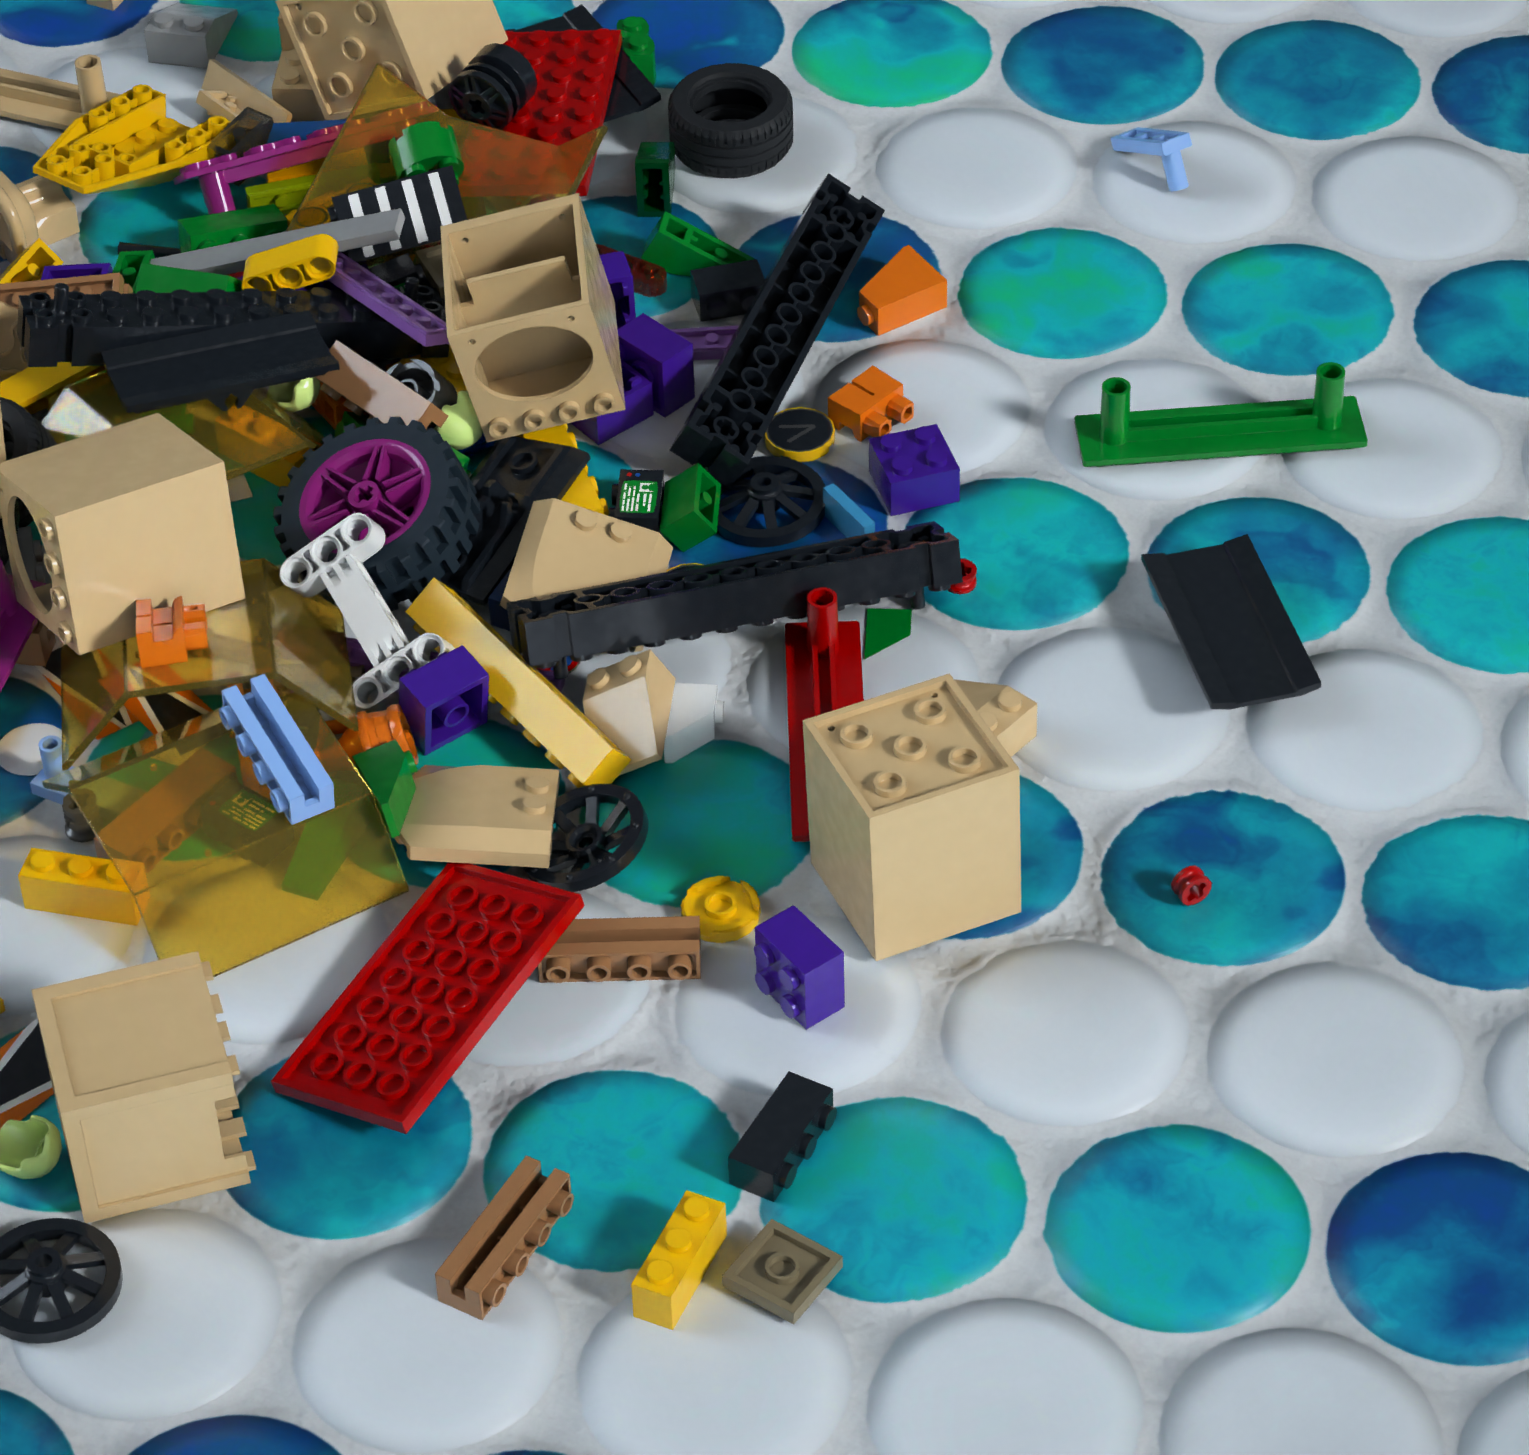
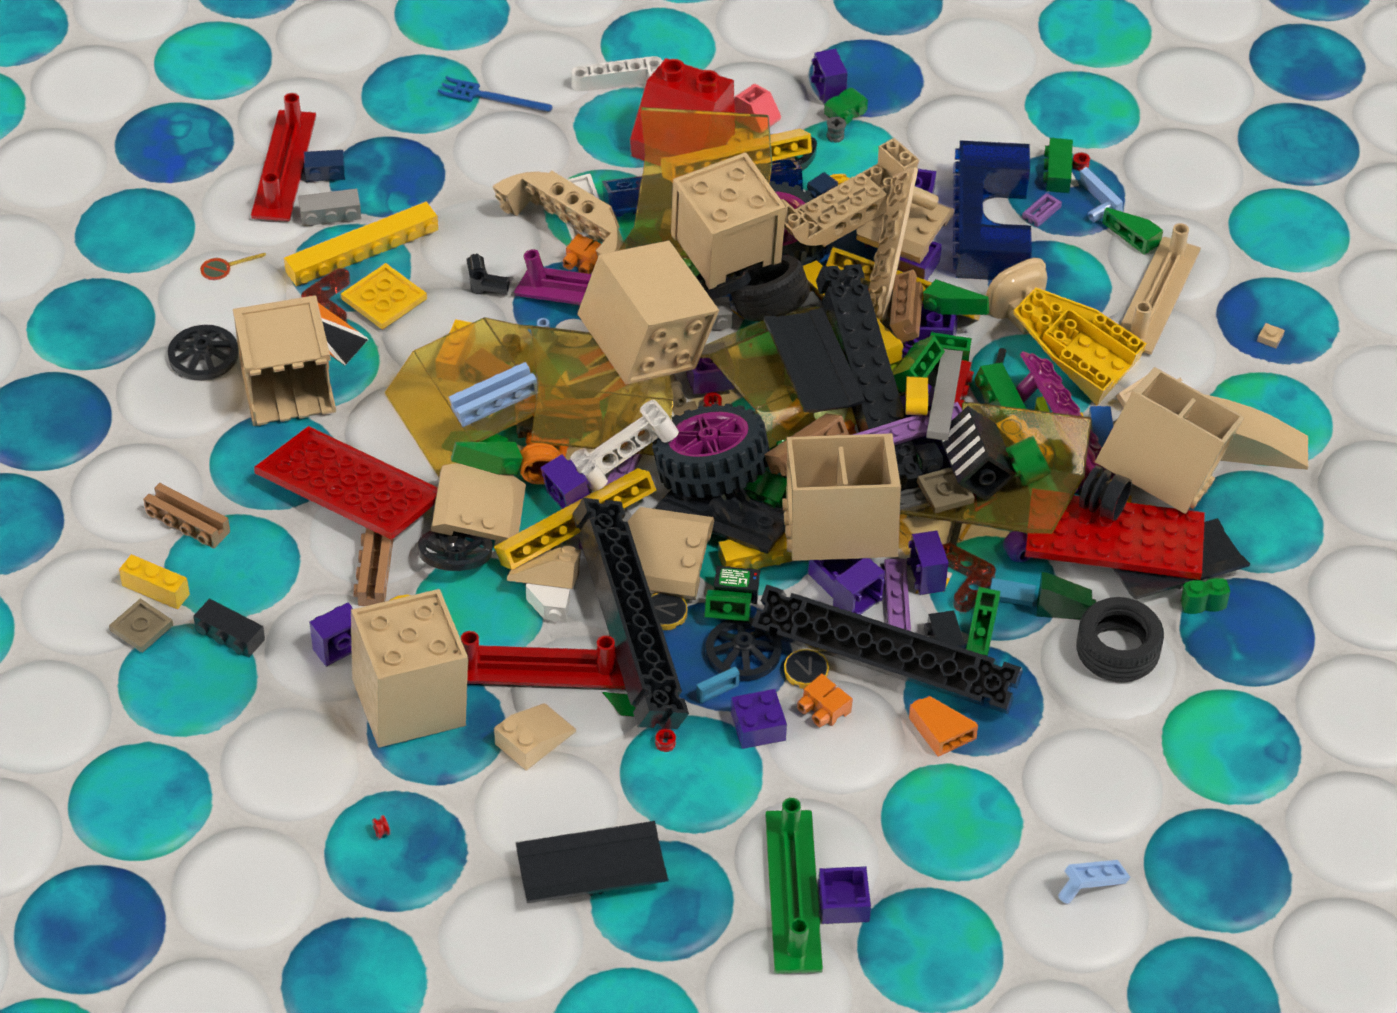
camera: 90 degrees right, 5 degrees up
orange hips [136,596,208,668] -> none
light grey slope [144,3,238,69] -> none
clear smoke slope [207,107,274,186] -> none
none -> dark purple container [818,866,871,924]
none -> green slope [923,279,989,315]
none -> dark azure tile [990,578,1036,607]

